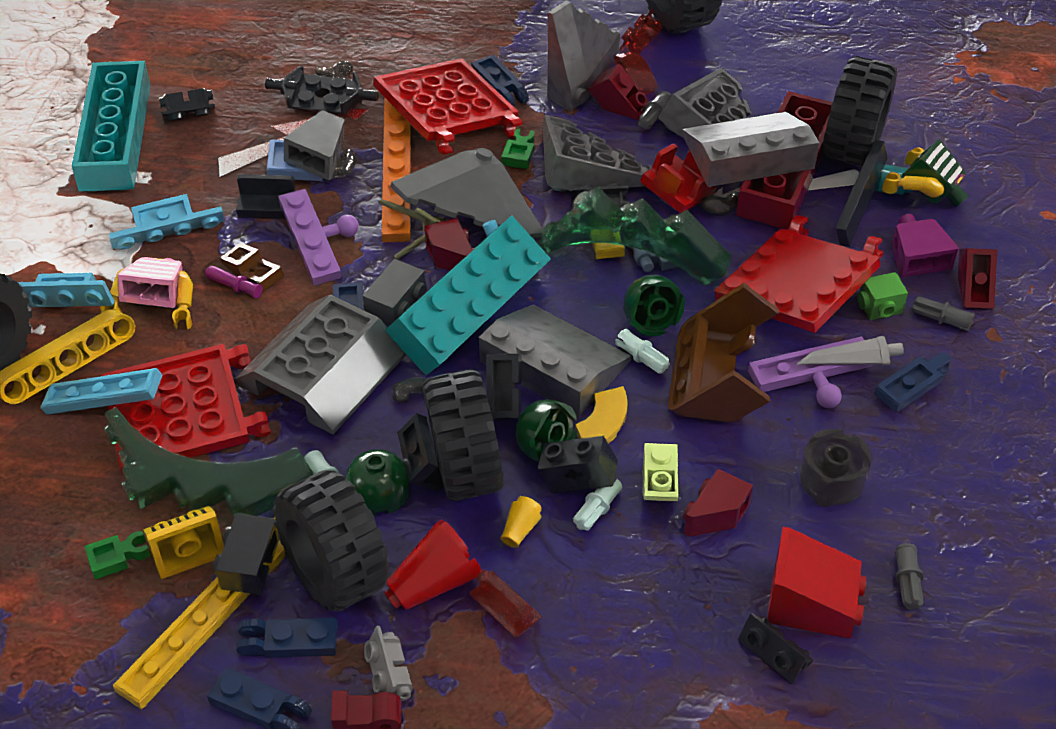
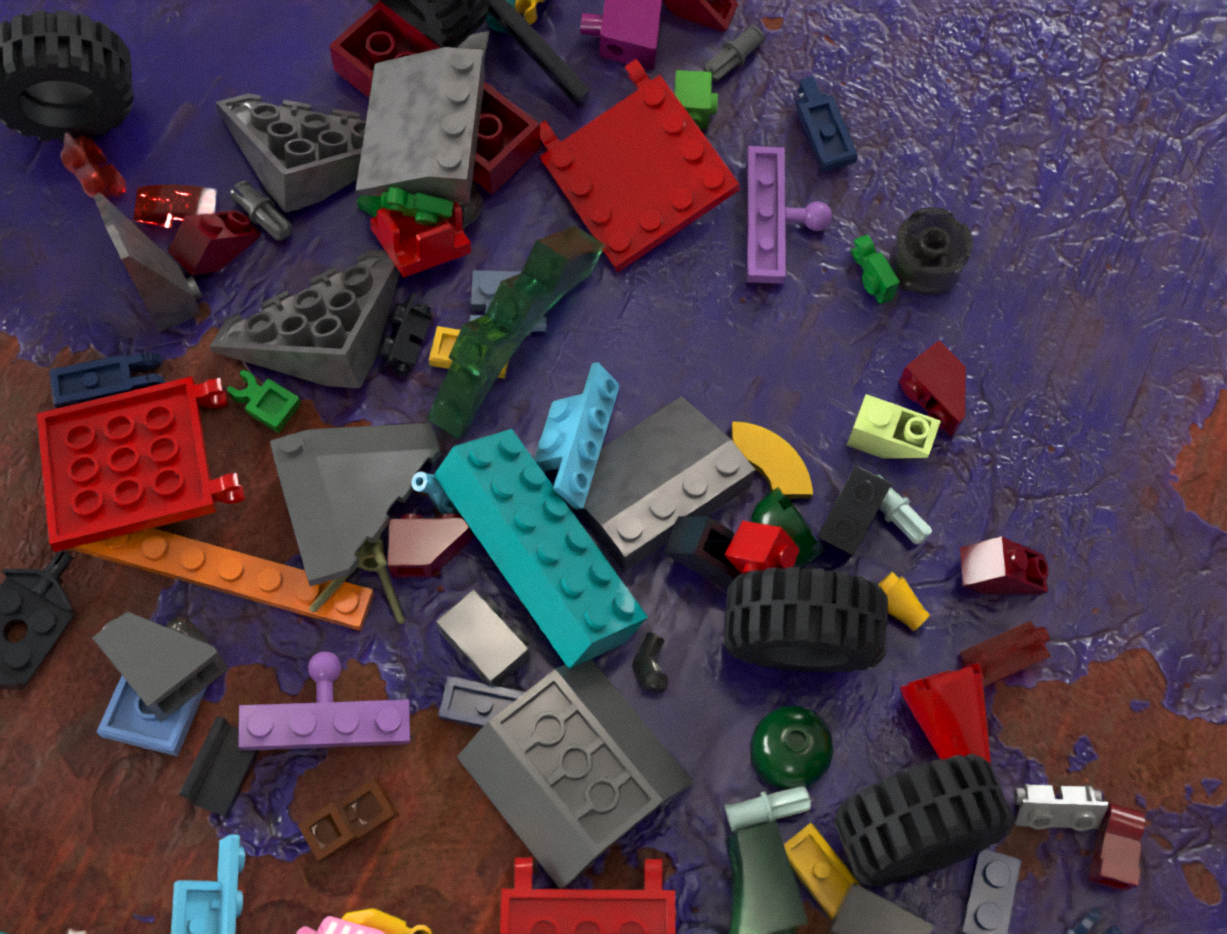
camera: 75 degrees left, 20 degrees up
magenta piece [205,266,263,298] -> none
white sticker [218,109,368,177] -> none
black panel [397,413,443,492] -> none
light aqua axle [615,329,670,373] -> none
dark green cylinder [623,274,685,337] -> none
reddish brown windscreen [668,283,779,423] -> none
black hinge [738,613,813,684] -> none
red slope [767,526,867,639] -> none
light grey bar [797,336,904,366] -> none
dark grey axle [894,543,924,610] -> none
none -> green plate [380,187,454,227]
none -> medium azure bracket [534,362,619,510]
none -> red brick [725,520,800,575]
none -> green plate [850,235,900,305]
none -> dark red slope [960,536,1049,594]

